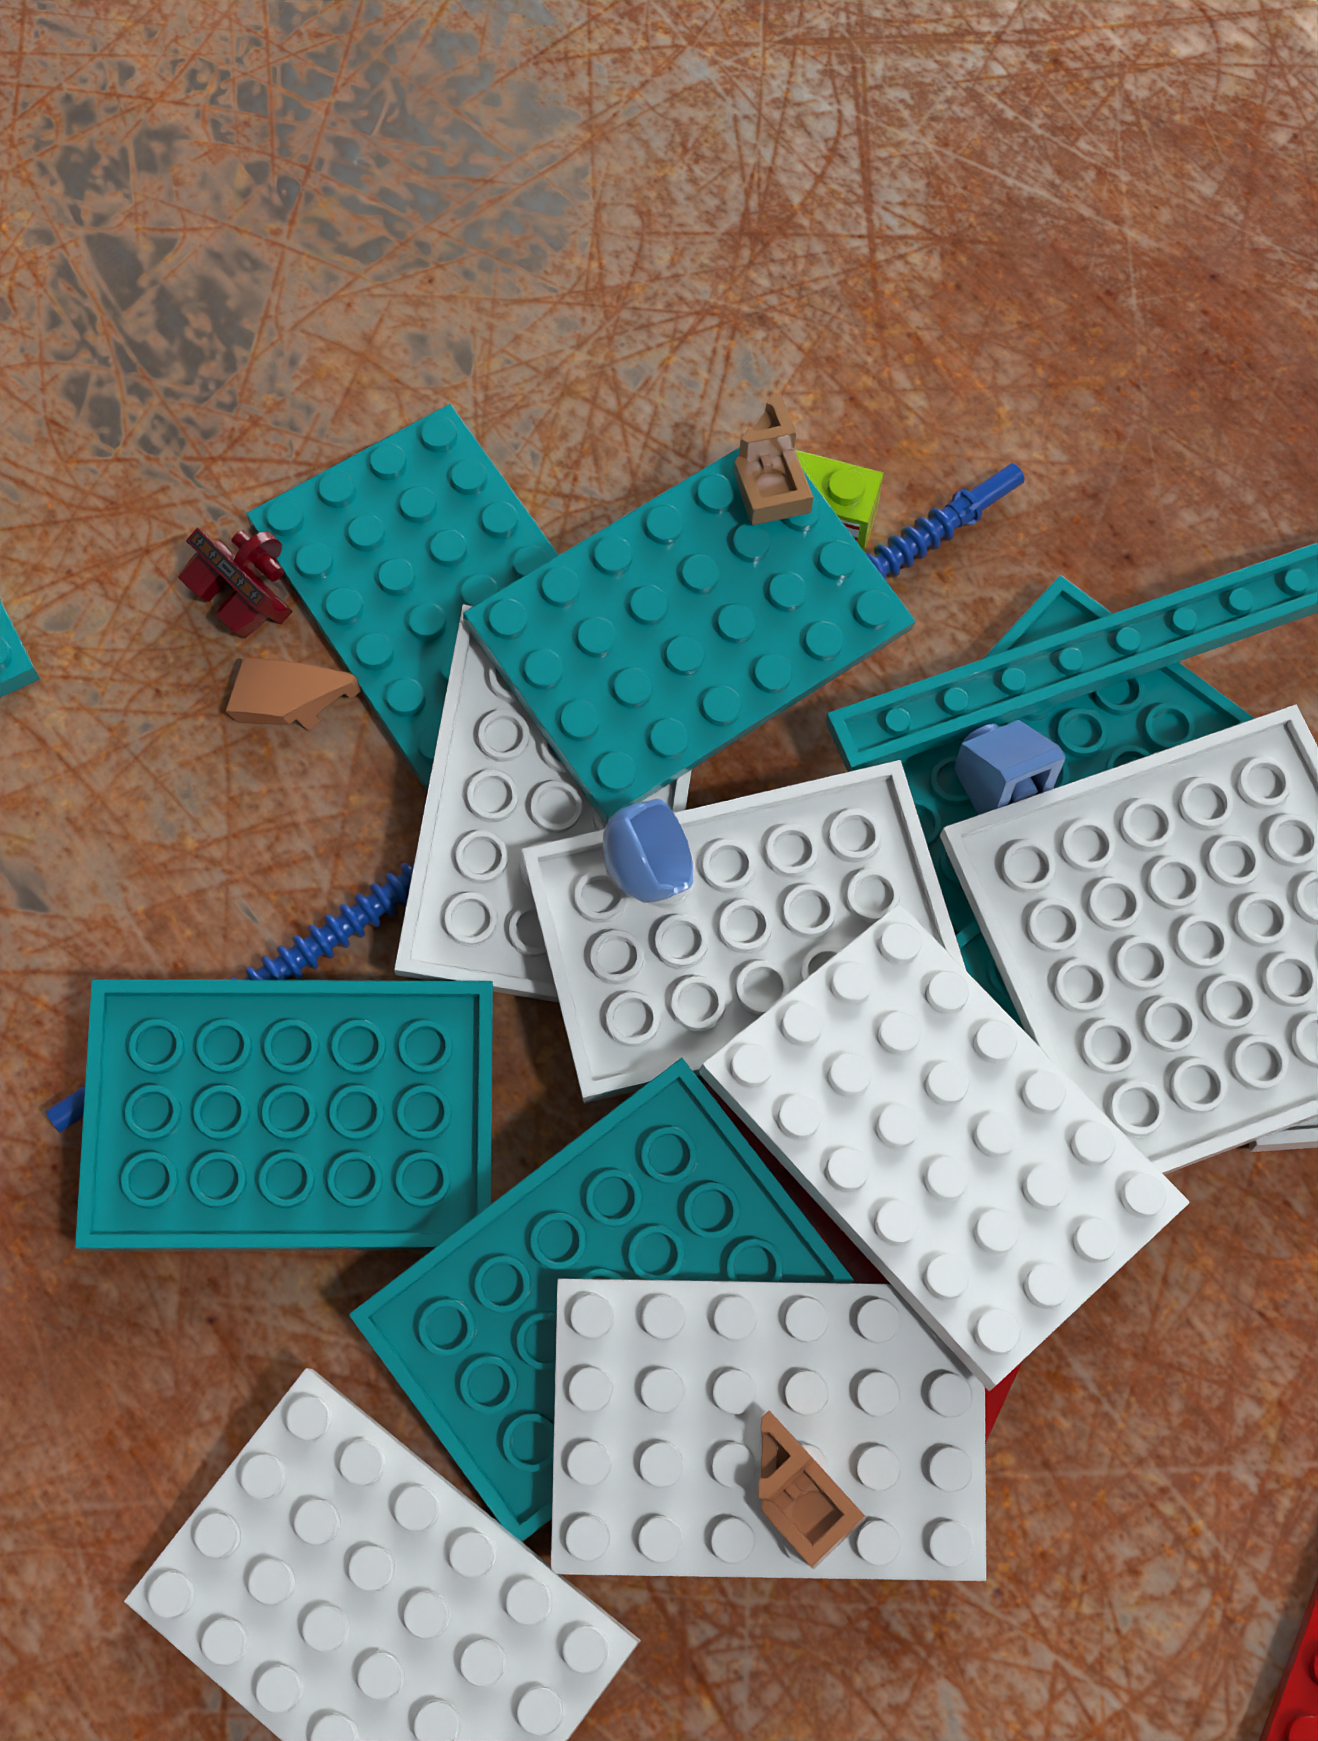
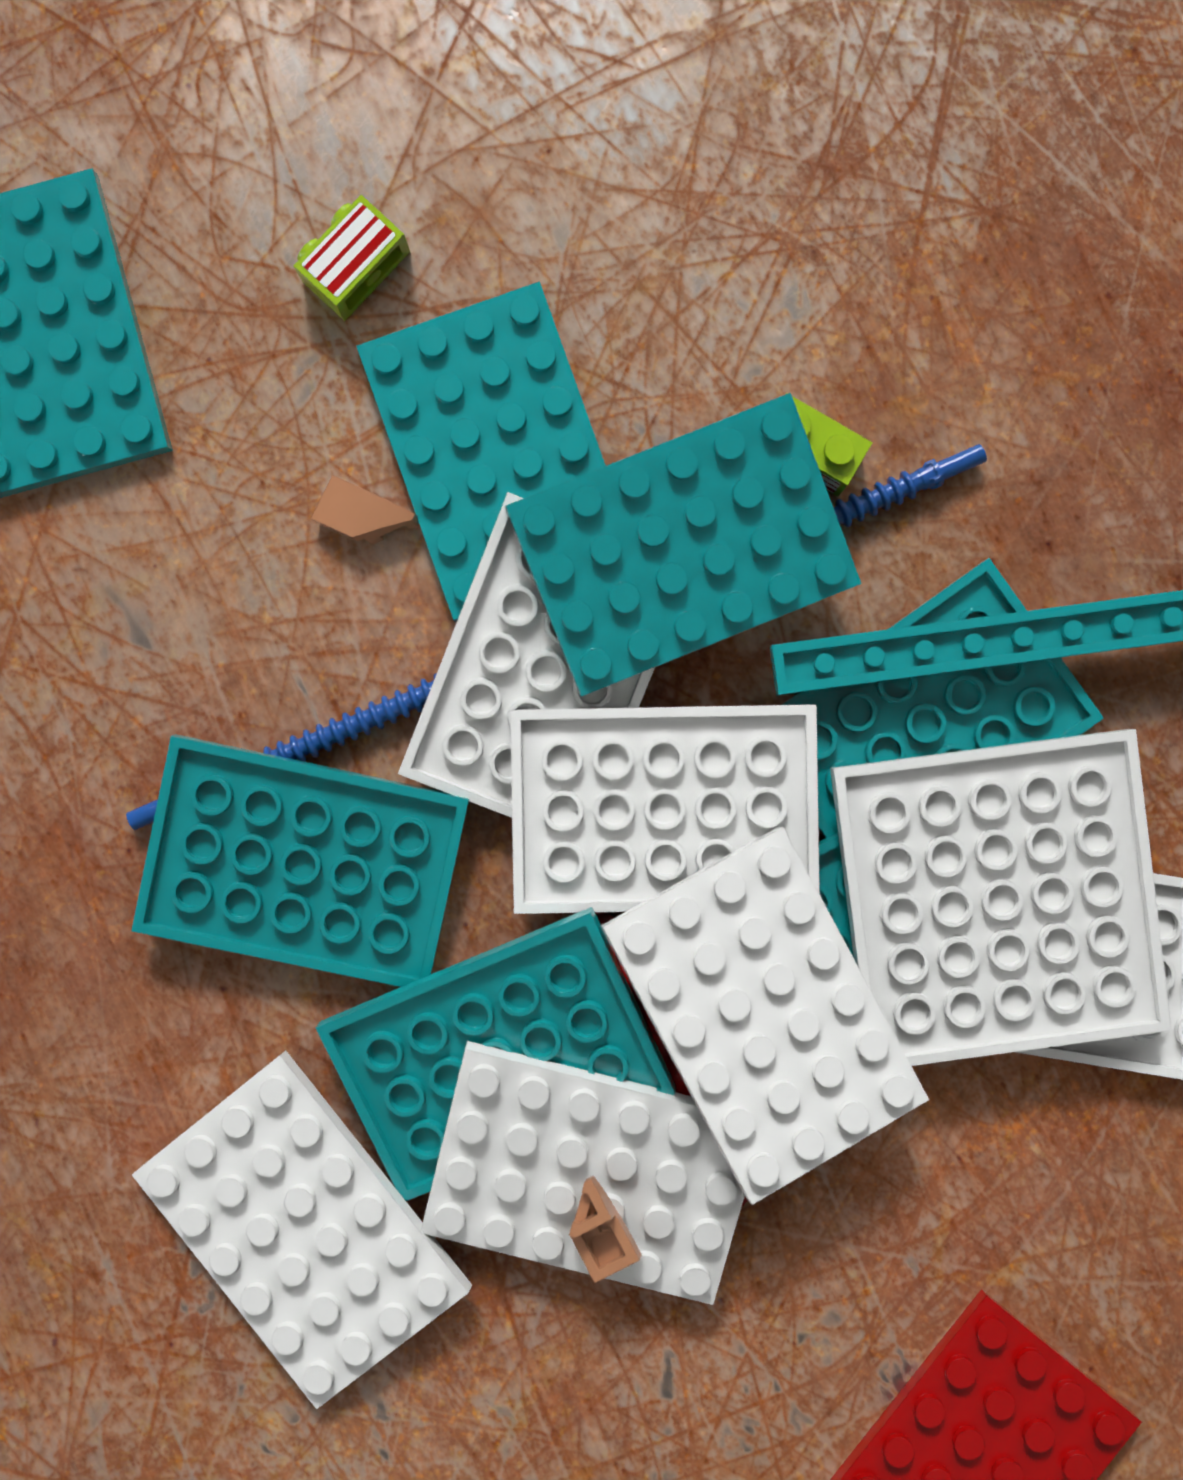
camera: 10 degrees right, 20 degrees up
dark red hips [178,527,293,638] -> none
medium blue hair [602,799,693,903] -> none
medium nougat slope [734,393,814,525] -> none
medium blue slope [954,720,1066,815] -> none
none -> brick [293,195,410,321]

